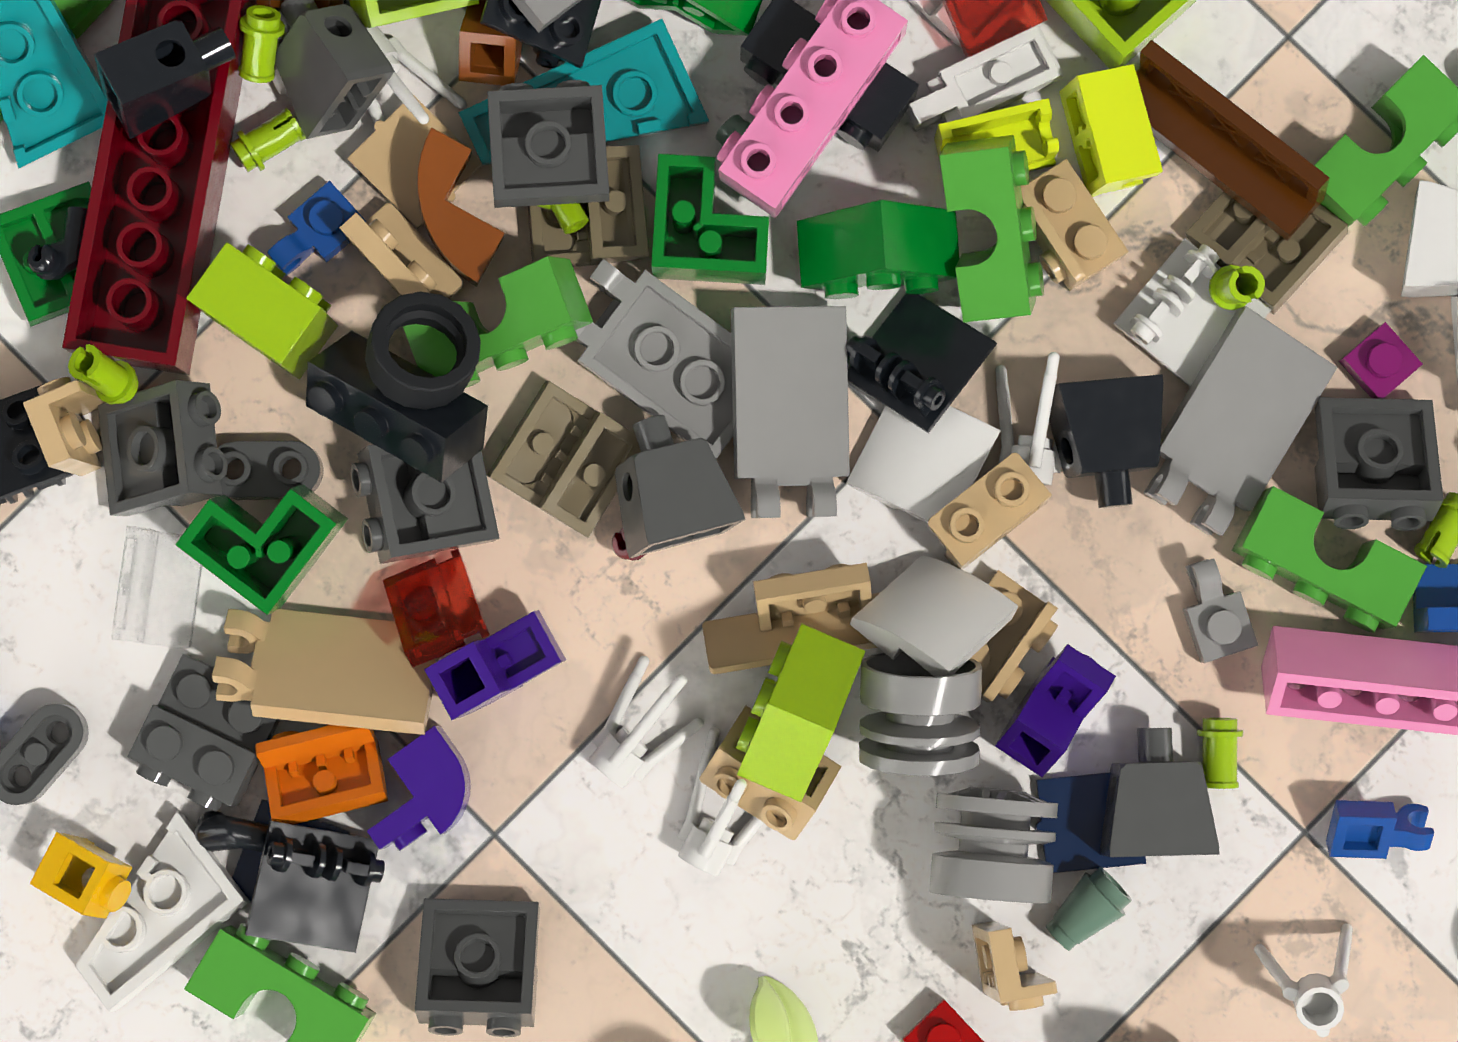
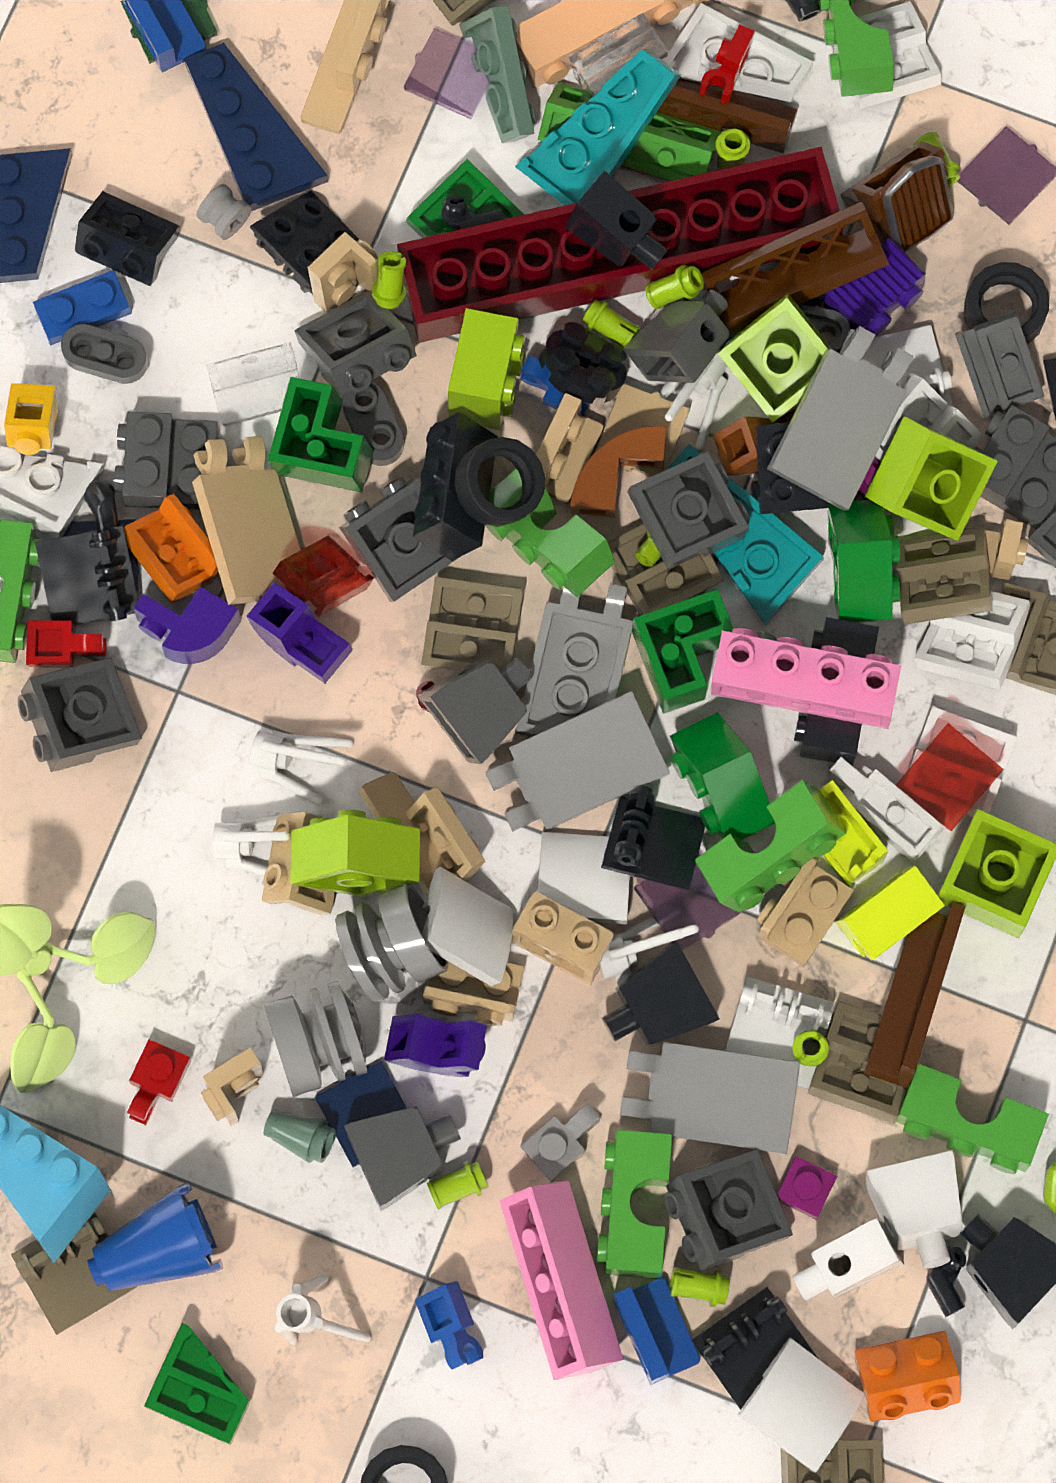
camera: 65 degrees right, 10 degrees down
none -> red plate [26,620,107,668]
none -> black plate [539,322,627,404]
none -> clear purple piece [634,854,740,951]

